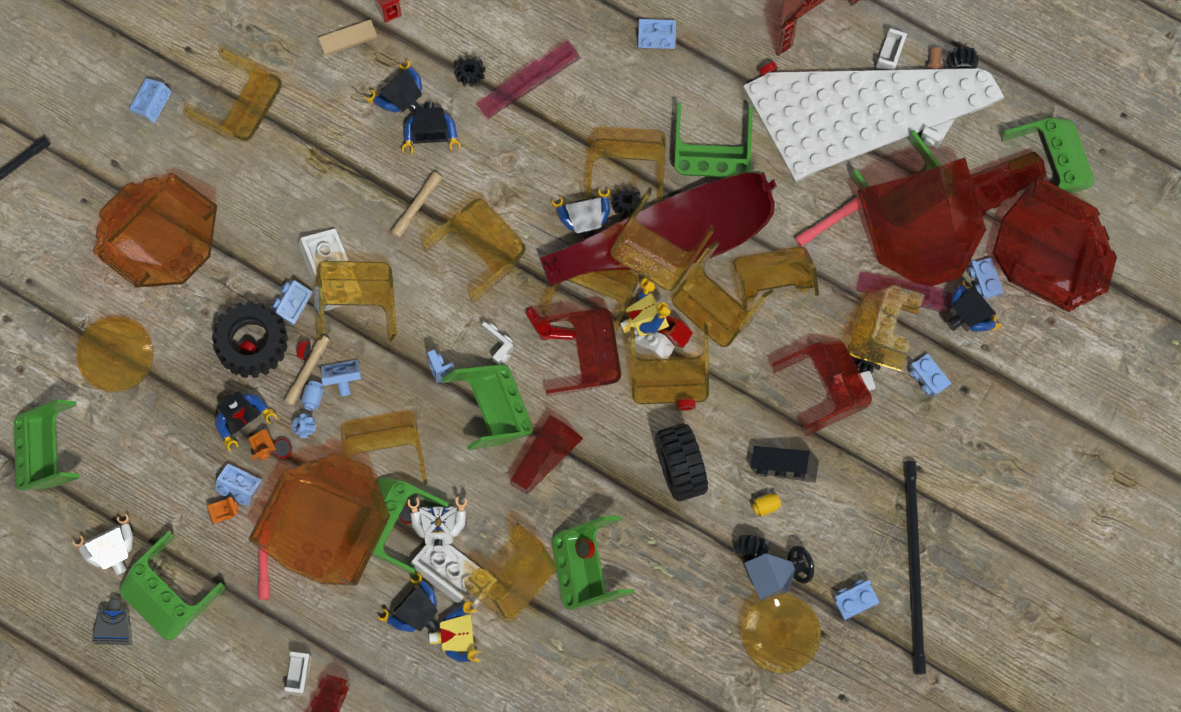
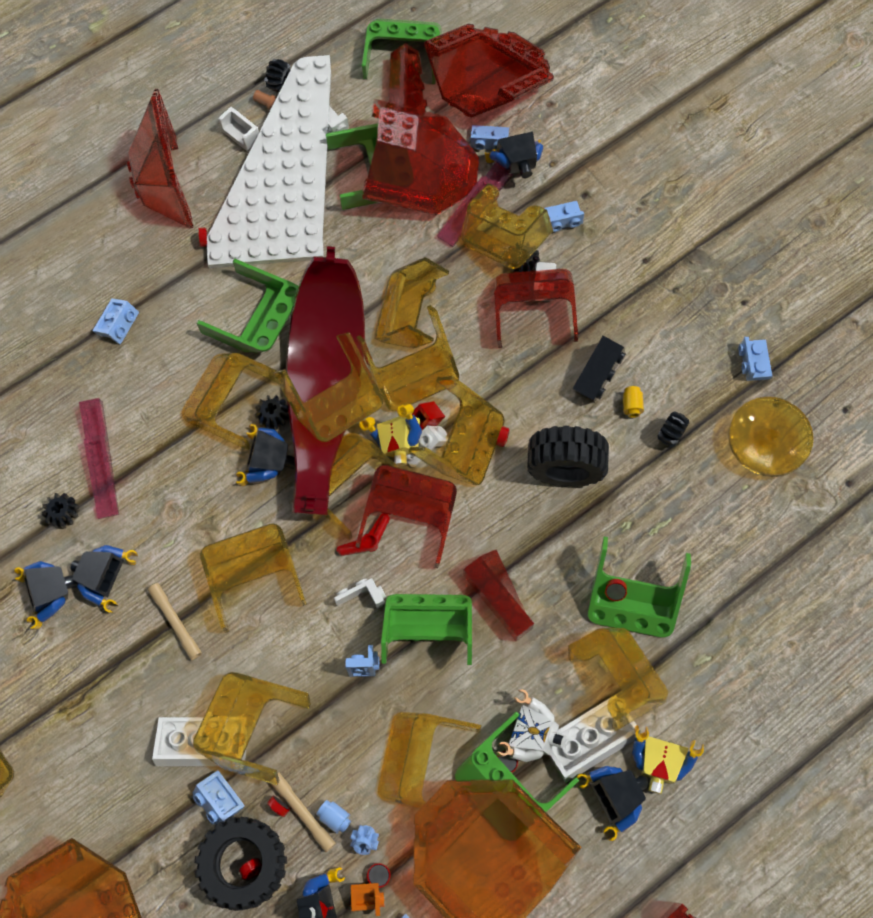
camera: 65 degrees left, 5 degrees down
light blue tile [321,359,361,396] -> none
sand blue piece [745,545,814,602] -> none
coral piece [795,197,863,247] -> none
black piece [905,461,926,675] -> none

